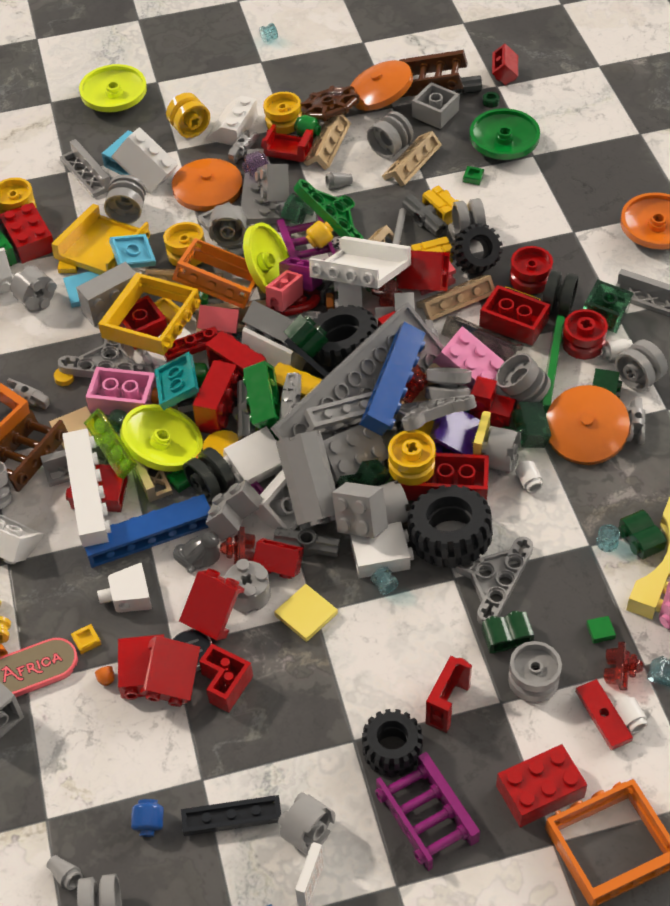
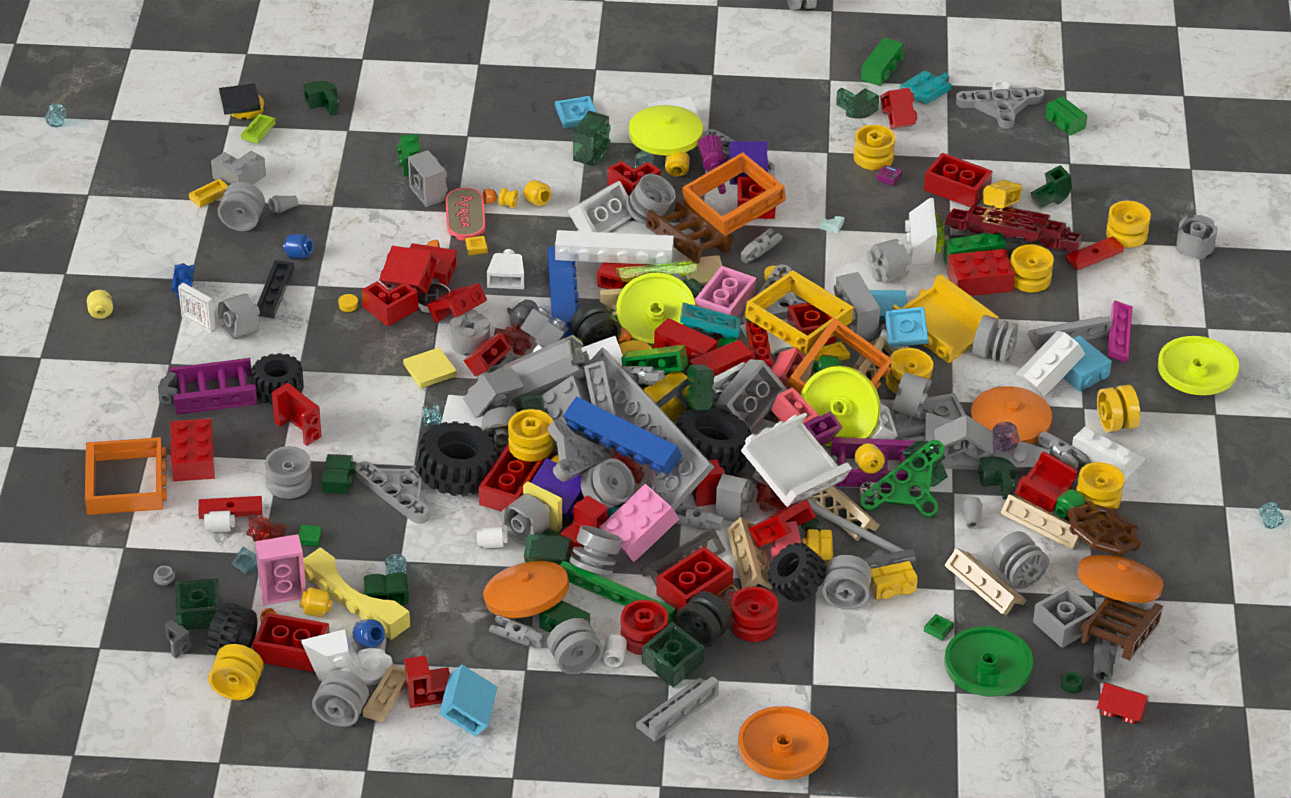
camera: 105 degrees right, 10 degrees down
none -> dark grey bracket [158,372,178,406]
none -> yellow tile [338,294,358,312]
none -> clear green brick [978,457,1017,500]
none -> dark pink tile [1107,300,1133,363]

